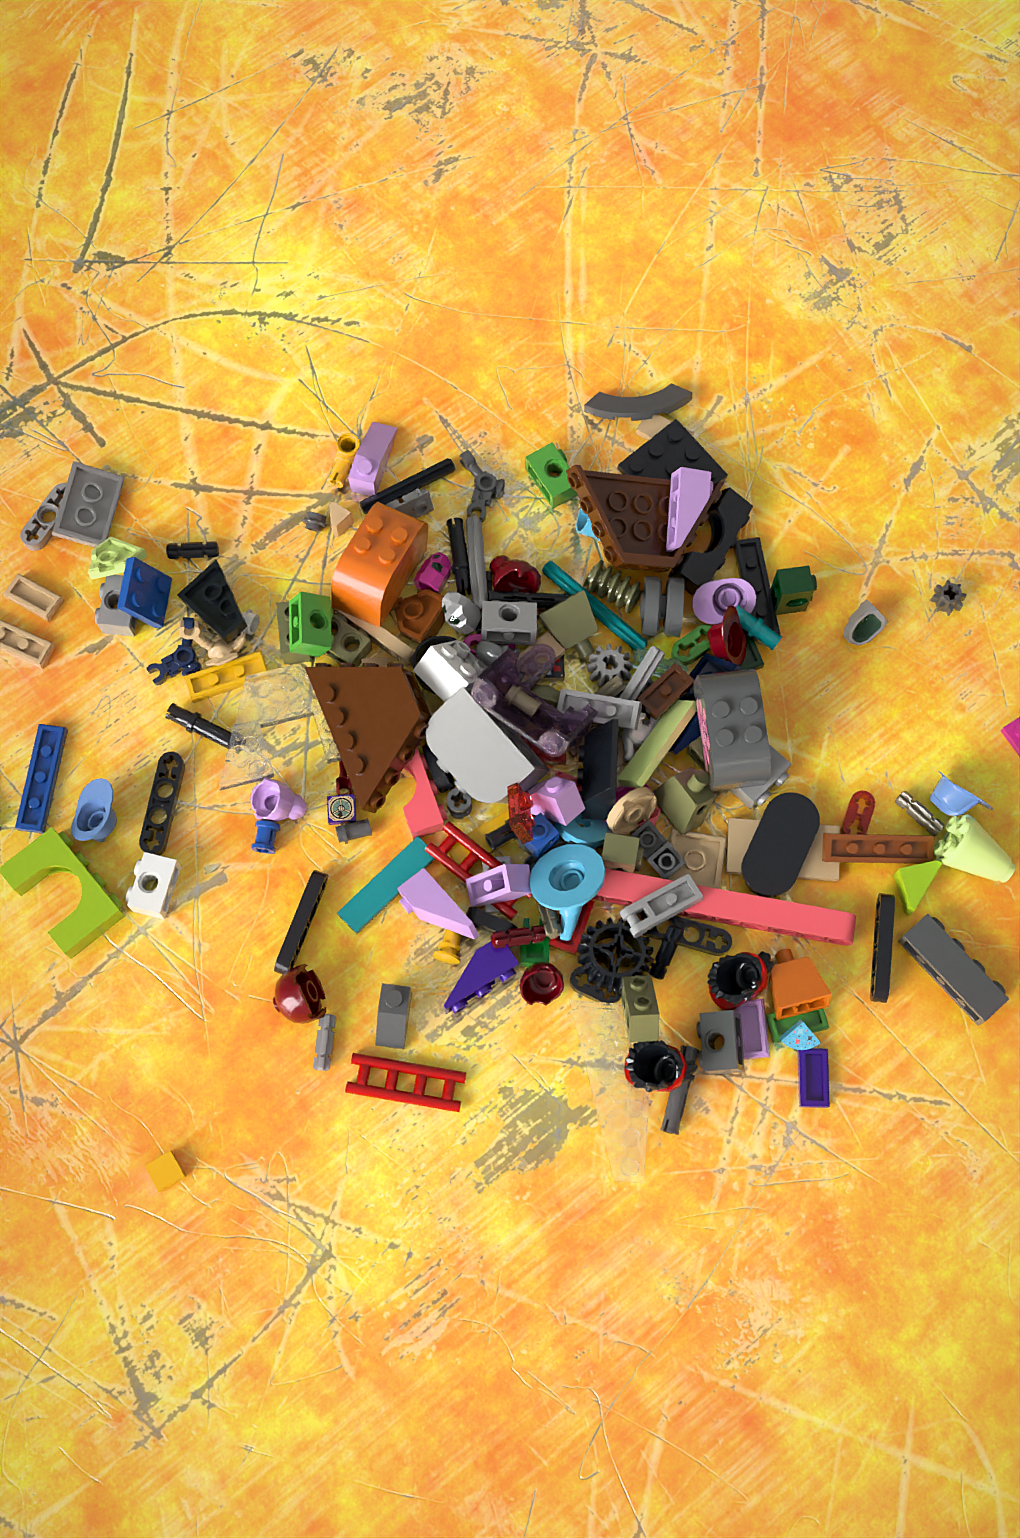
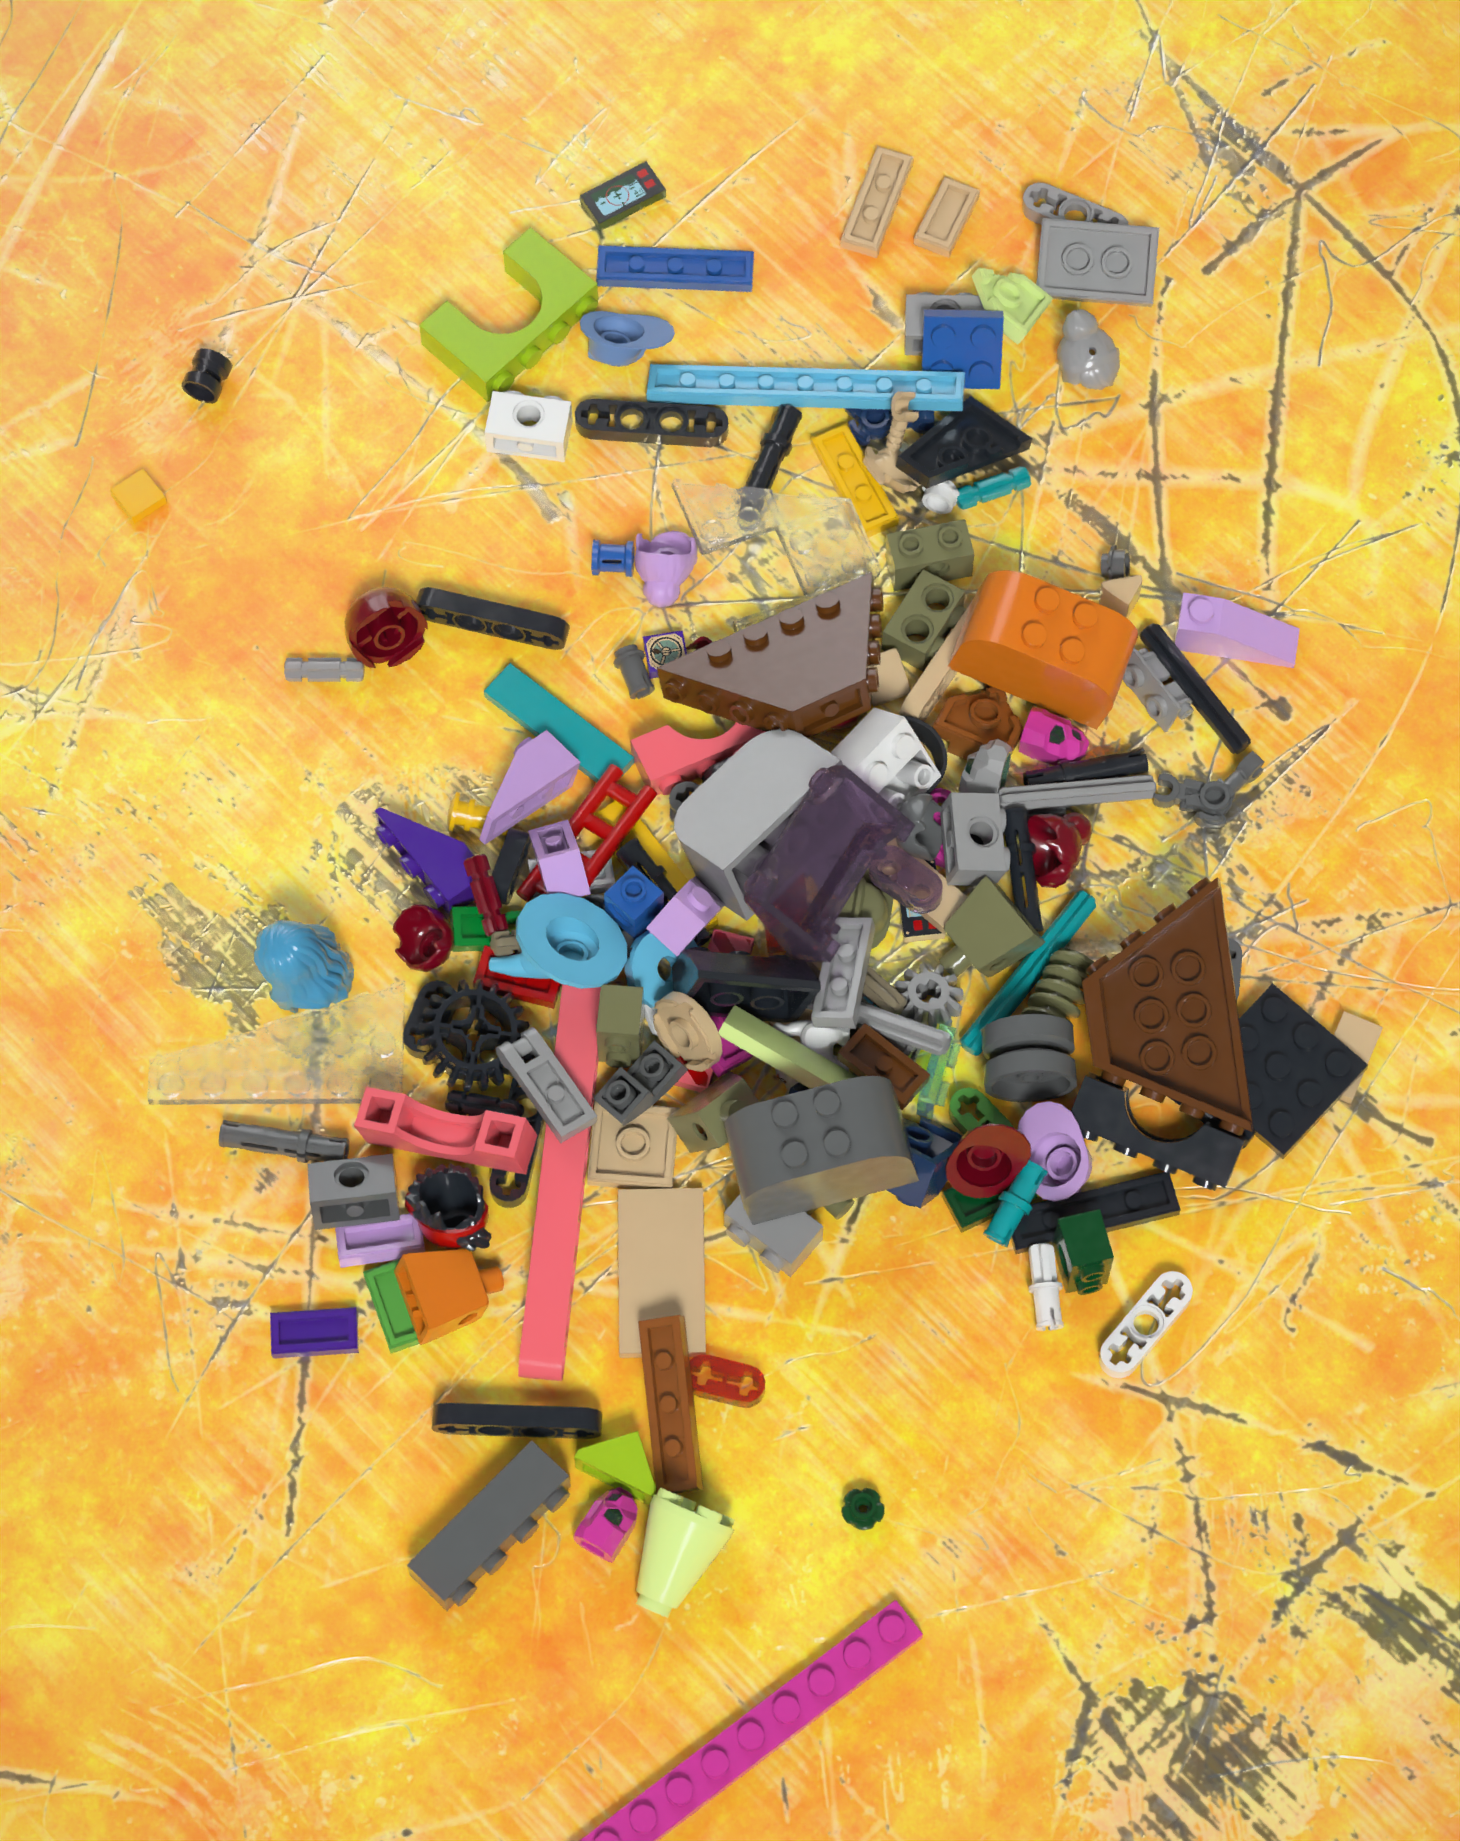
camera: 85 degrees right, 5 degrees down
black axle [166,541,219,559] -> none
bright green brick [289,591,334,657] -> none
yellow pin [327,433,360,488] -> none
red bar [345,1053,467,1112] -> none
dark grey slope [376,983,412,1049] -> none
dark tan pin [504,685,541,718] -> none
clear red plate [507,783,535,844] -> none
bright green brick [525,442,577,509] -> none
dark grey tile [584,383,692,421] -> none
olive brick [622,975,660,1042] -> none
black hair [624,1040,698,1092] -> none
lavender slope [666,467,713,552] -> none
black tile [741,792,820,898] -> none
medium azure tile [779,1019,821,1050] -> none
rock [843,600,889,645] -> none
dark tan axle [895,791,944,836] -> none
dark grey gear [930,580,967,616] -> none
medium blue piece [930,771,993,816] -> none
none -> black wheel [181,348,233,403]
none -> dark azure hair [254,919,354,1014]
none -> coral arch [354,1087,537,1175]
none -> dark pink rock [573,1487,638,1563]
none -> medium azure tile [646,364,965,411]
none -> dark green plate [841,1488,885,1530]
none -> teal axle [956,466,1031,510]
none -> white axle [1028,1243,1064,1331]
none -> light grey piece [1057,309,1120,390]
none -> white beam [1099,1271,1193,1378]

